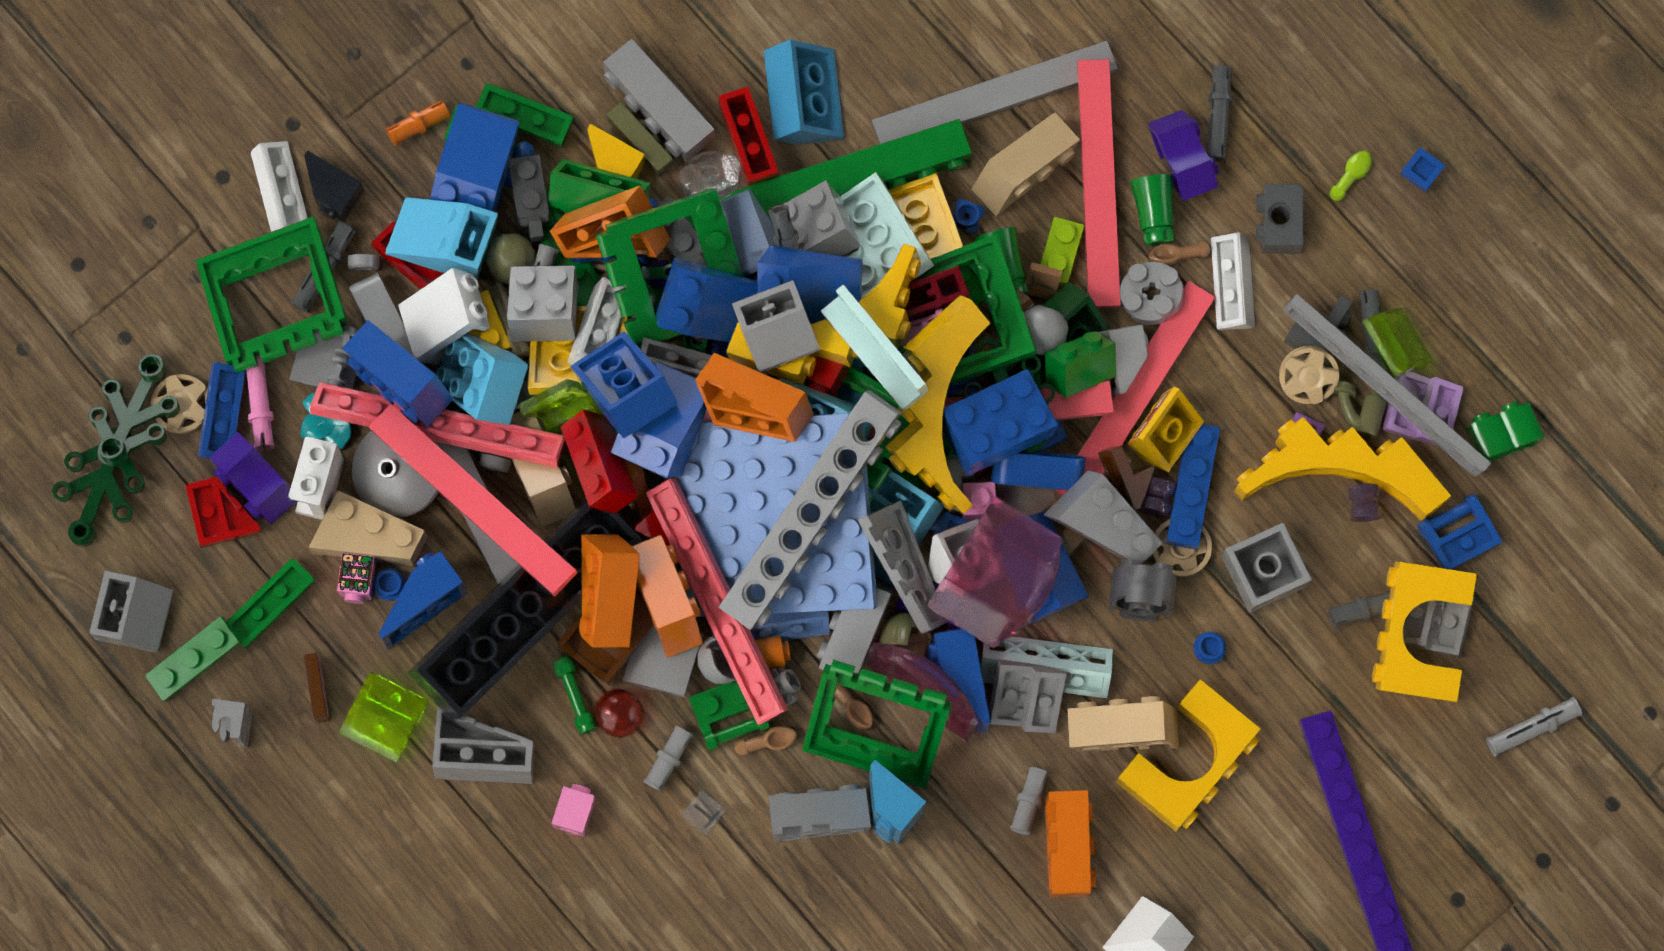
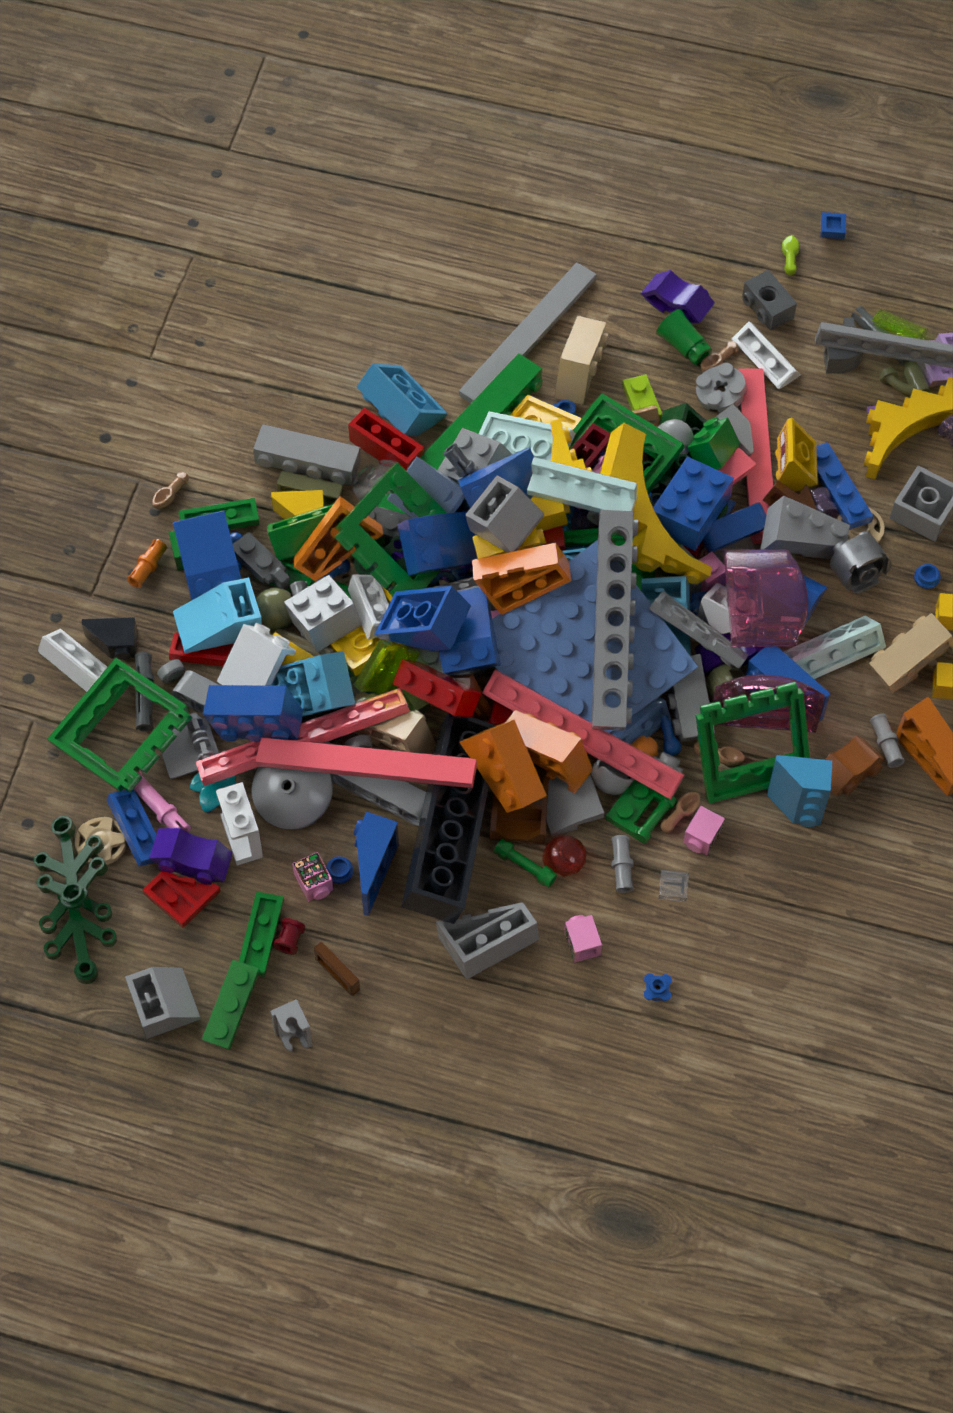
camera: 30 degrees left, 15 degrees down
tan wedge [309,490,428,566] -> none
clear neon green slope [339,672,429,762] -> none
light grey wedge [769,784,871,843] -> none
light grey slope [988,660,1066,733] -> none
coral tile [1077,59,1121,308] -> none
dark grey pin [1207,65,1233,162] -> none
tan wheel [1279,345,1339,404] -> none
none -> medium nougat piece [152,472,189,509]
none -> dark red bush [273,918,306,955]
none -> blue plate [643,973,672,1001]
none -> blue piece [660,715,682,756]
none -> bright pink brick [683,806,725,855]
none -> dark orange brick [825,735,885,796]

